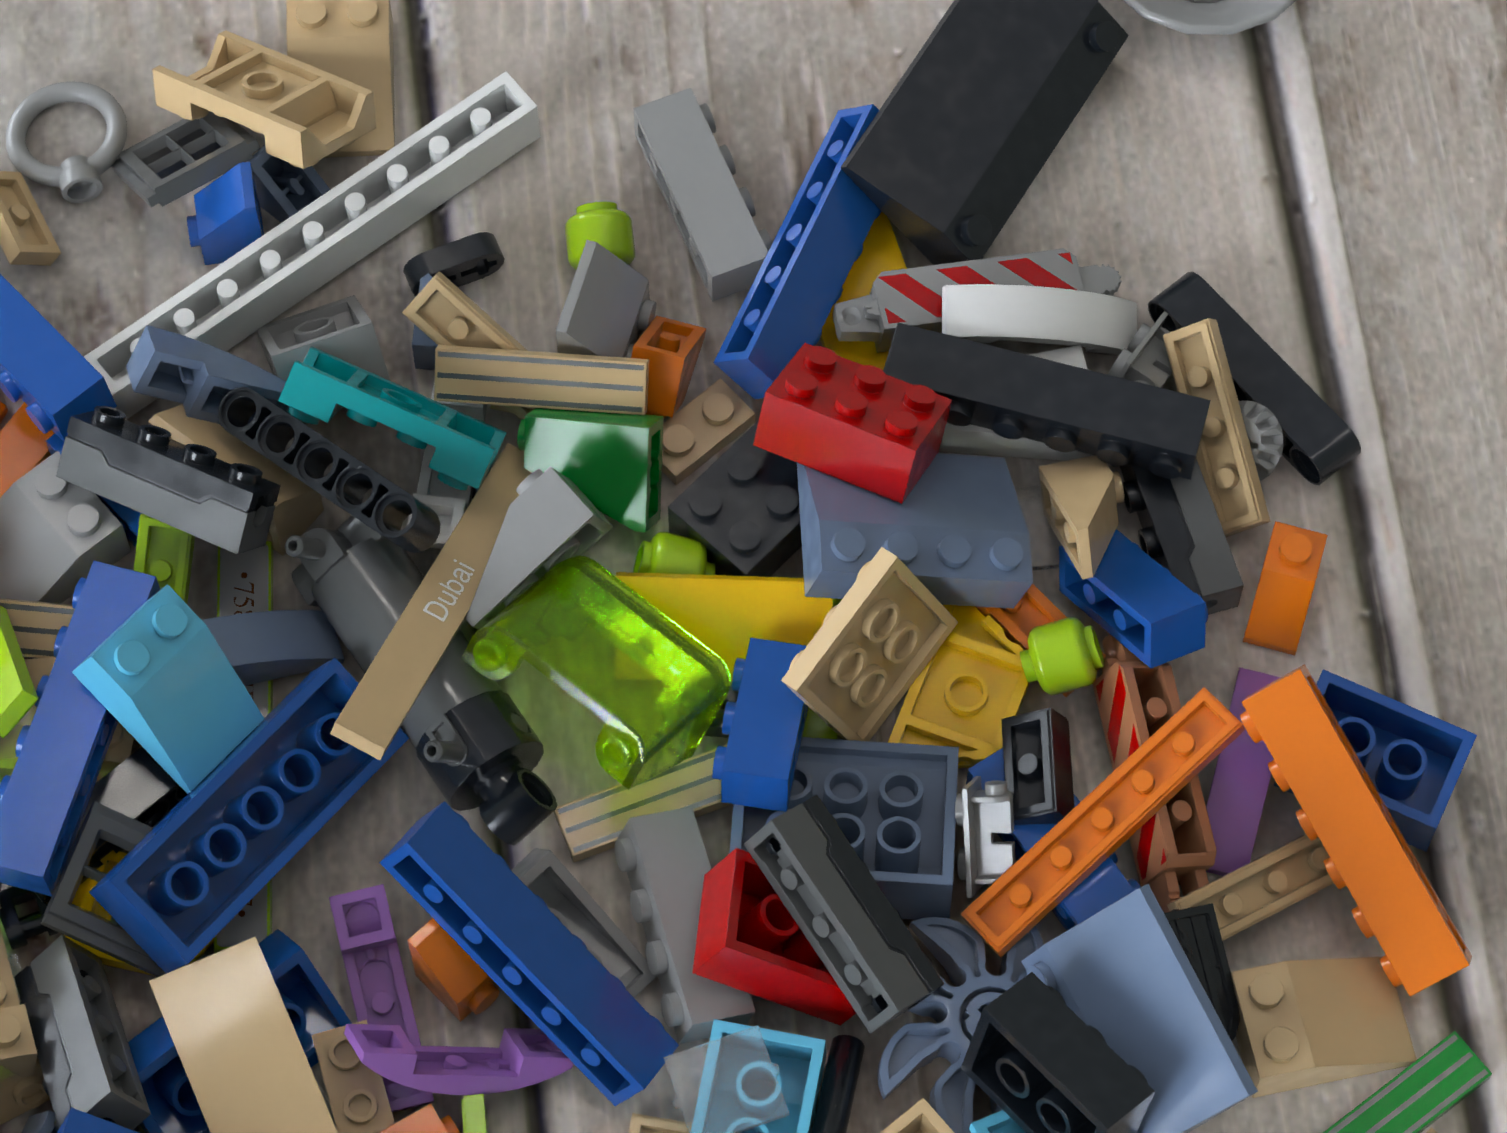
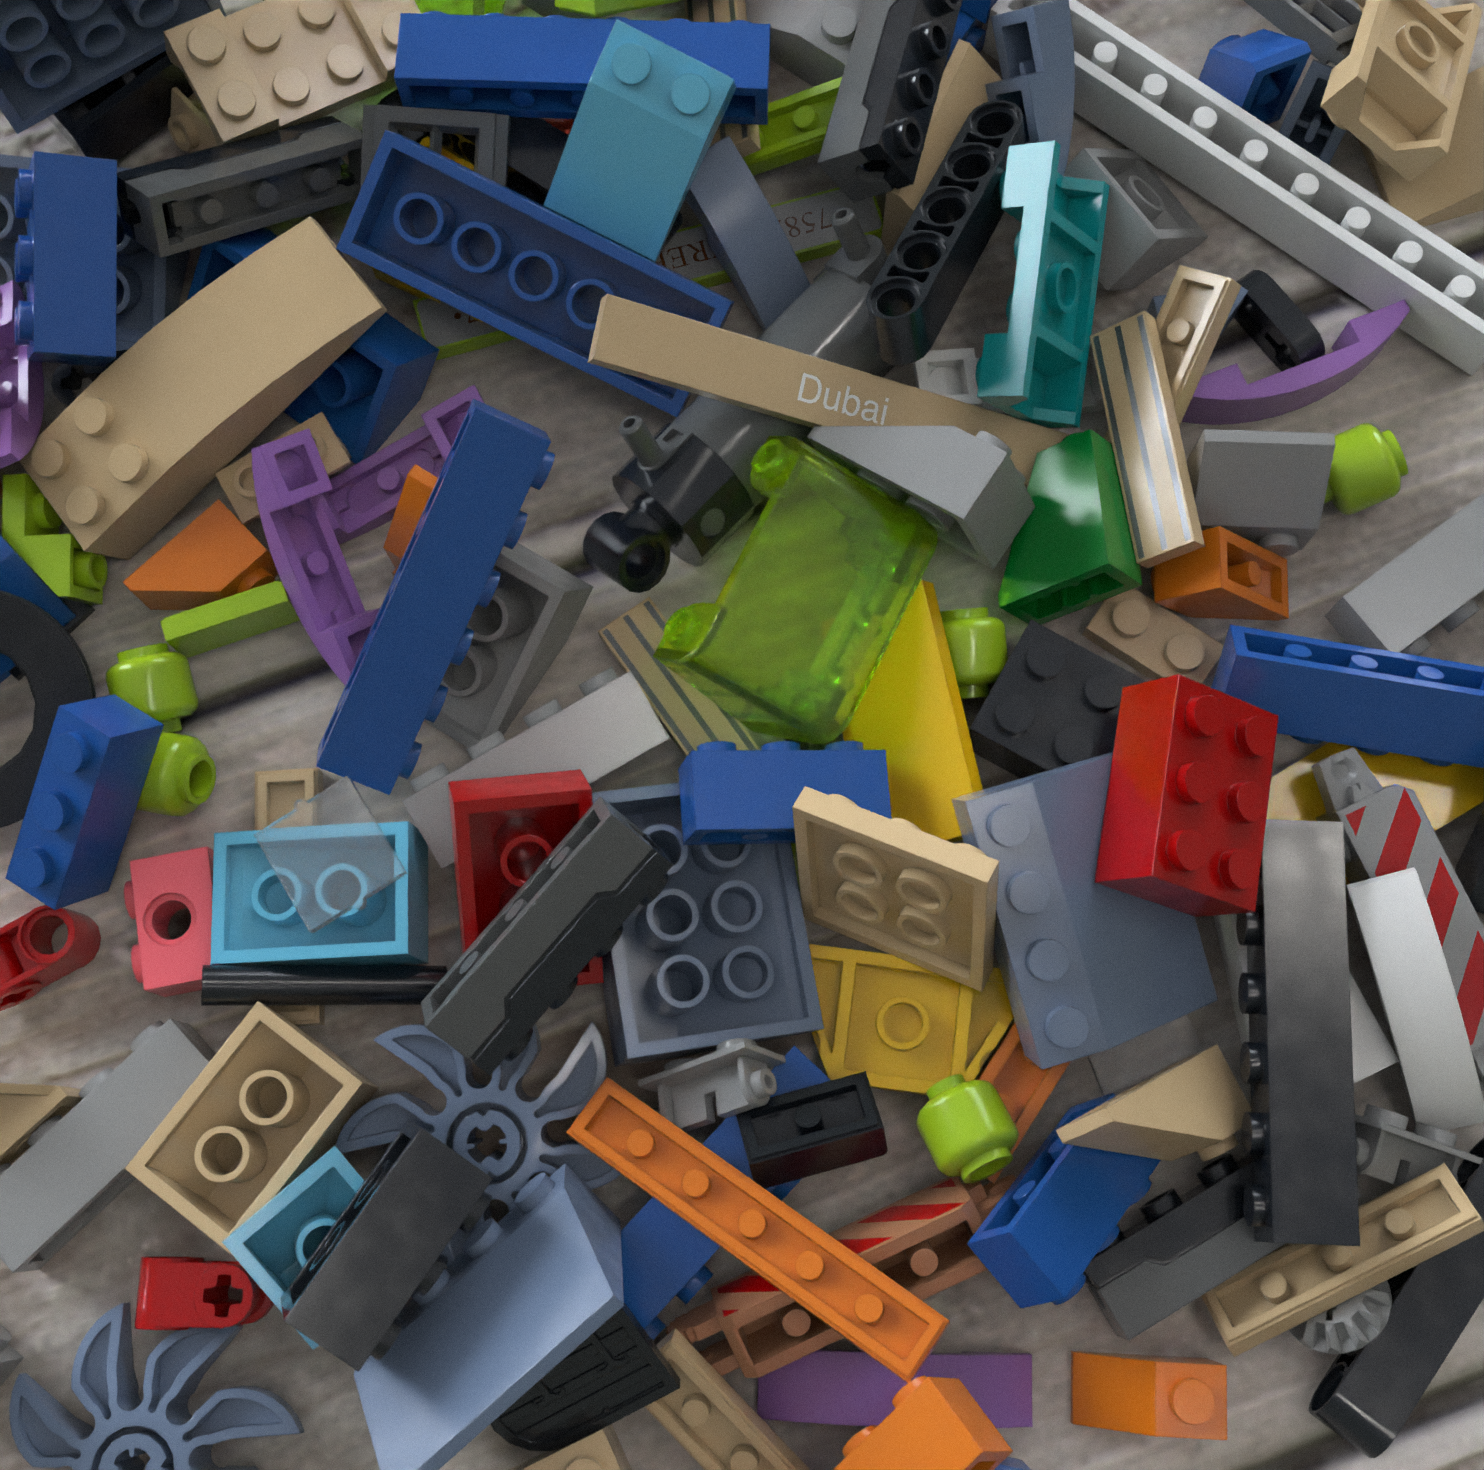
camera: 80 degrees right, 10 degrees up
none -> medium lavender slope [1182,299,1410,425]

